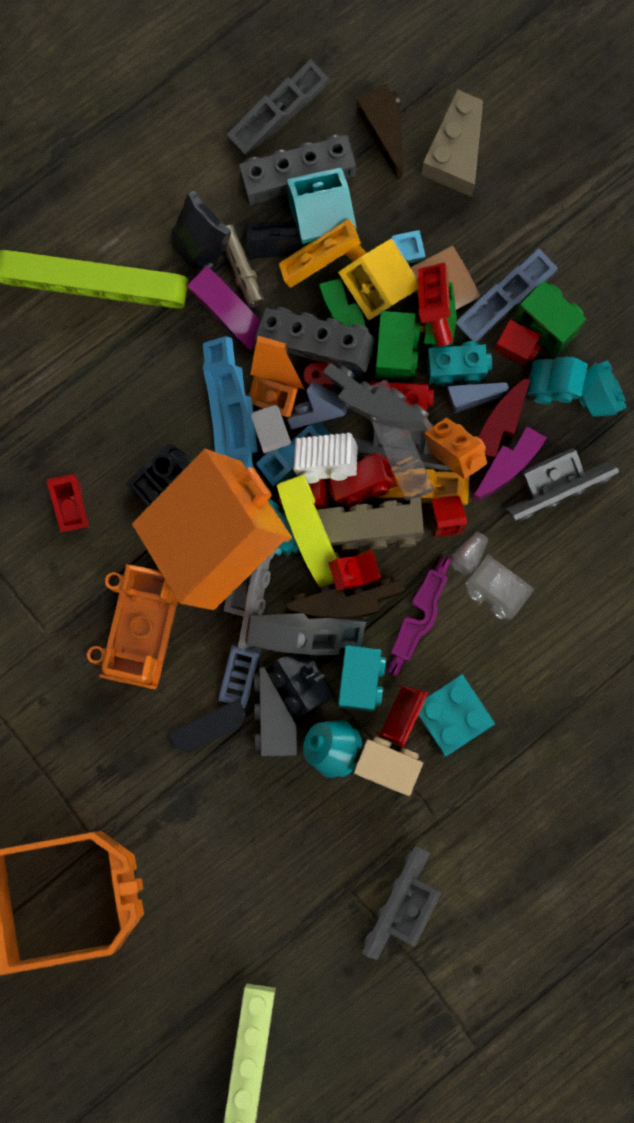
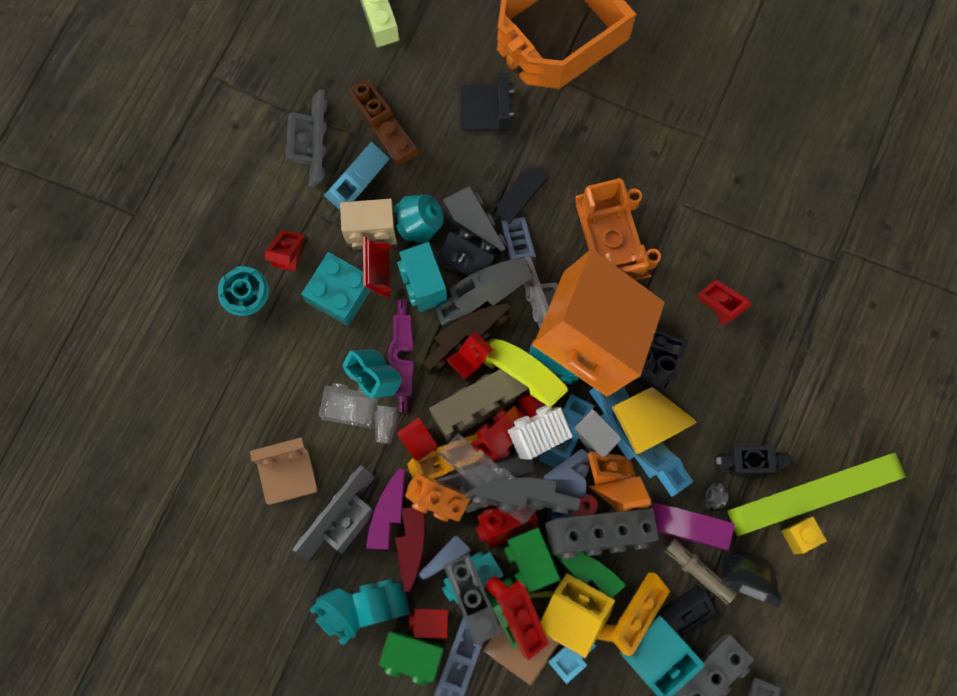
camera: 150 degrees right, 5 degrees down
none -> teal cone [218,266,269,316]
none -> medium nougat bracket [250,437,318,505]
none -> red slope [265,230,305,271]
none -> medium azure slope [324,142,390,210]
none -> teal brick [343,349,402,398]
none -> reddish brown slope [347,78,419,166]
none -> dark grey slope [444,554,502,644]
none -> black bracket [460,73,514,131]
none -> yellow slope [612,387,697,454]
none -> dark grey plate [705,483,729,510]
none -> black piece [714,446,790,476]
none -> yellow brick [781,517,827,555]

